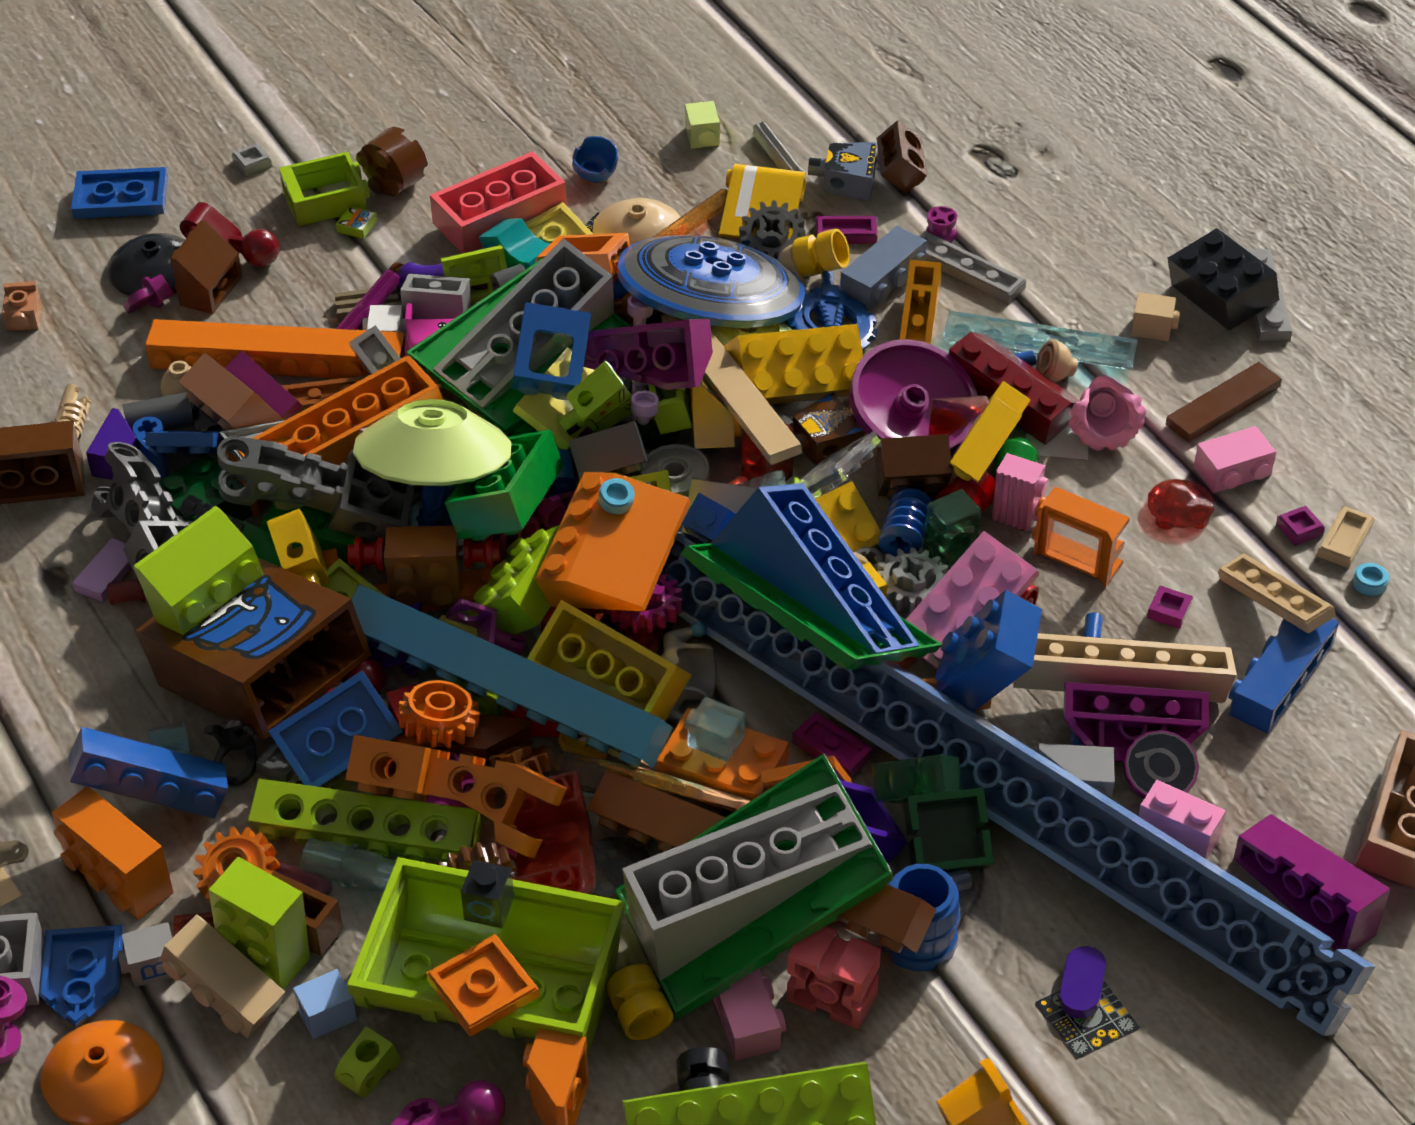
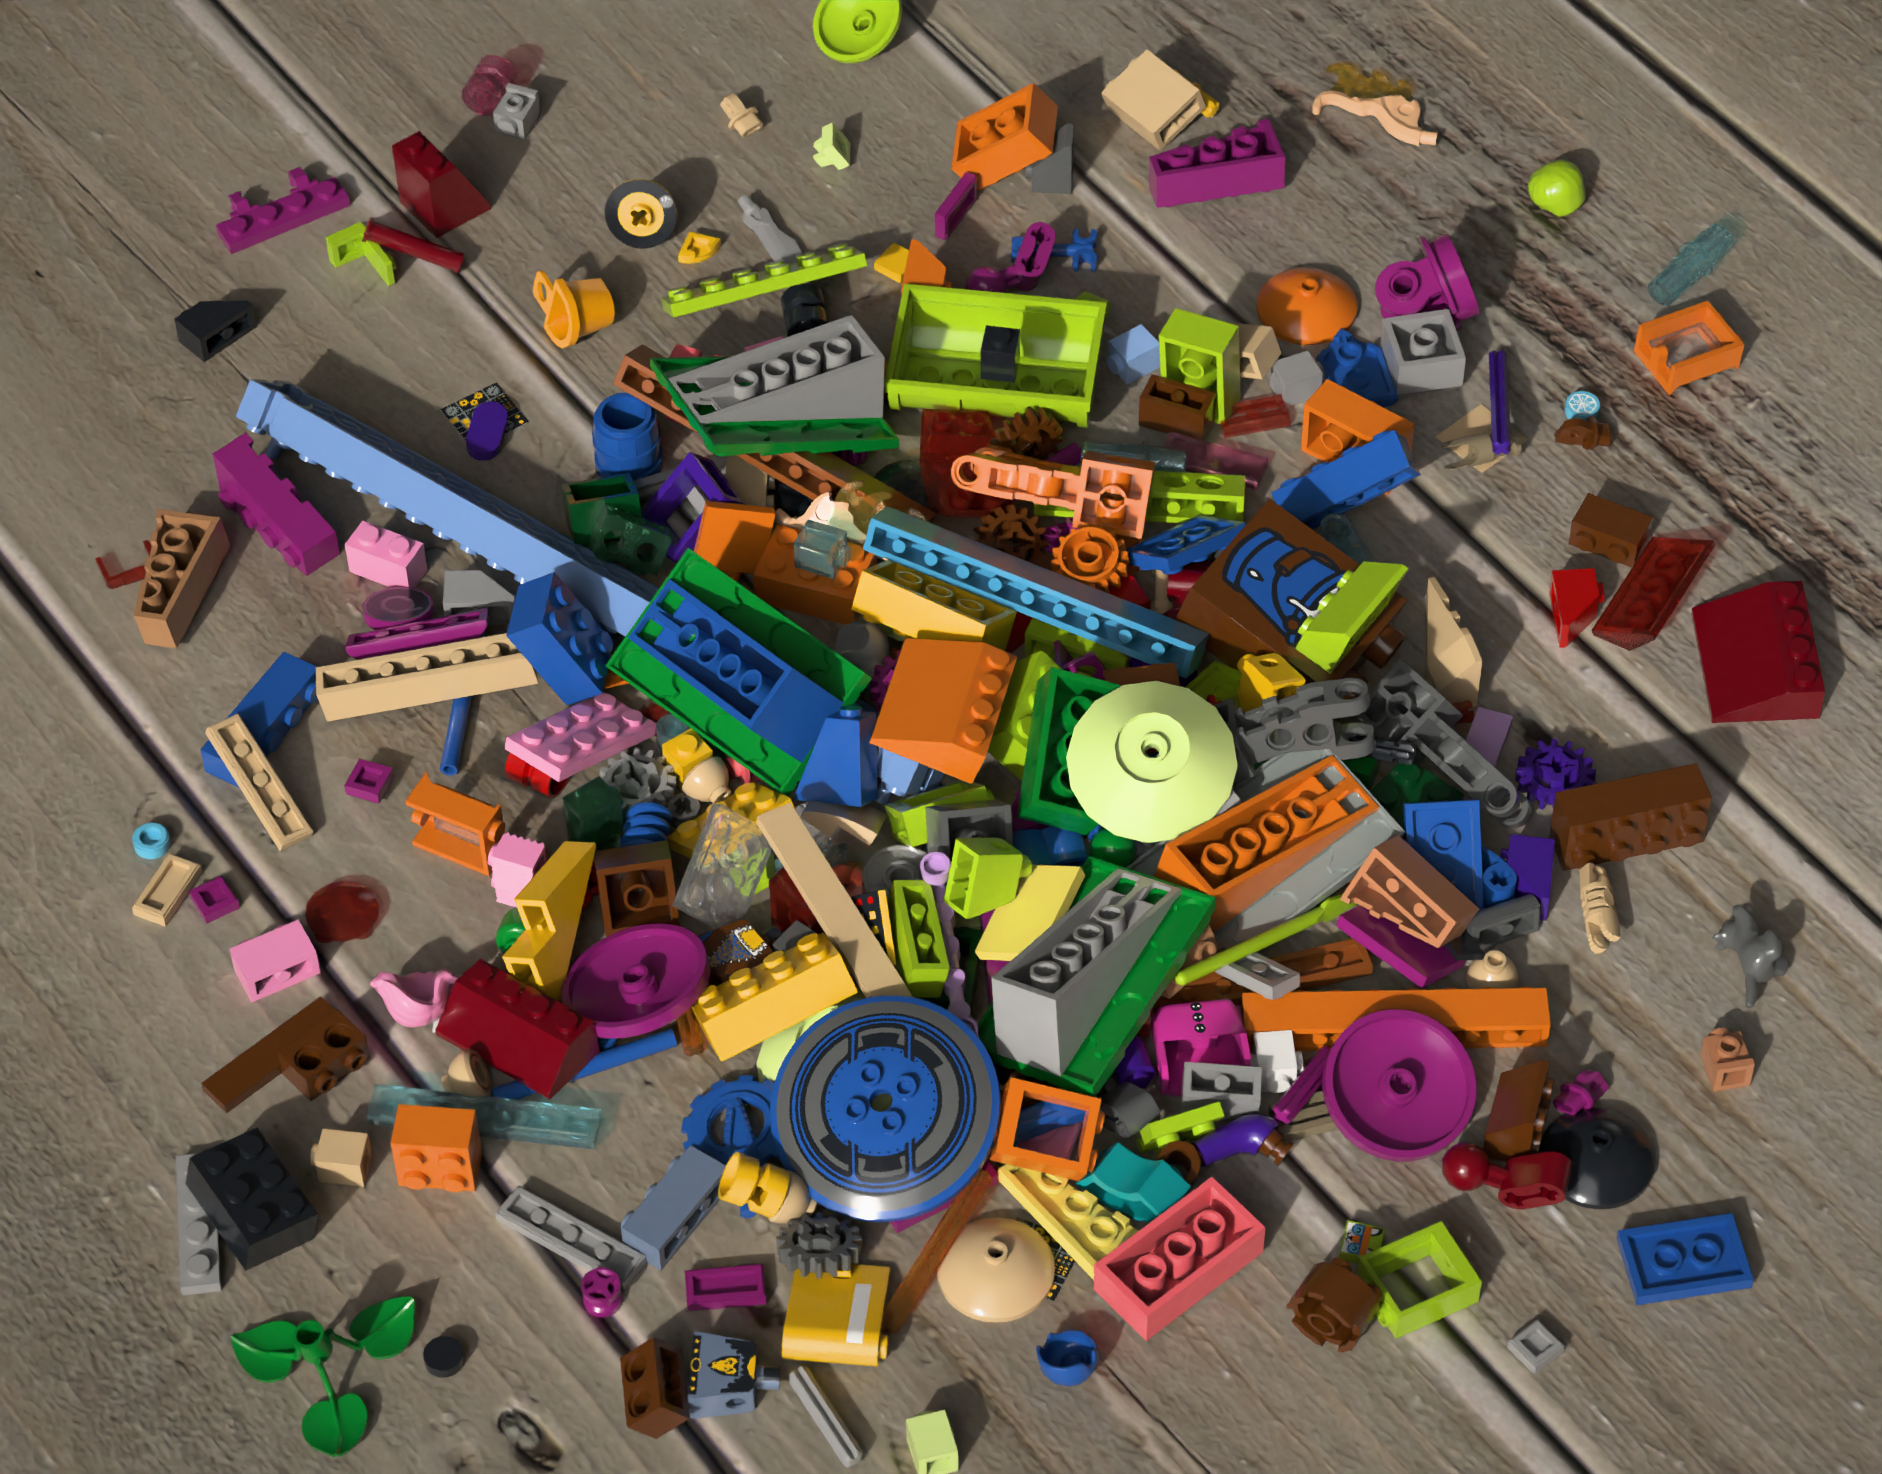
camera: 175 degrees right, 5 degrees up
orange gear [193,827,280,904] -> none
orange tile [426,934,540,1037] -> none
blue window [512,302,591,400] -> none
magenta wedge [583,319,713,390] -> none
medium azure tile [598,478,635,514] -> none
light orange slope [899,260,941,344] -> none
clear red slope [928,396,990,436] -> none
none -> green plant [231,1296,416,1457]
none -> reddish brown brick [278,1009,370,1101]
none -> orange brick [391,1104,482,1192]
none -> black tile [423,1336,464,1378]
none -> magenta dish [1322,1009,1477,1162]
none -> tan wedge [1425,577,1483,710]
none -> dark purple gear [1515,739,1596,810]

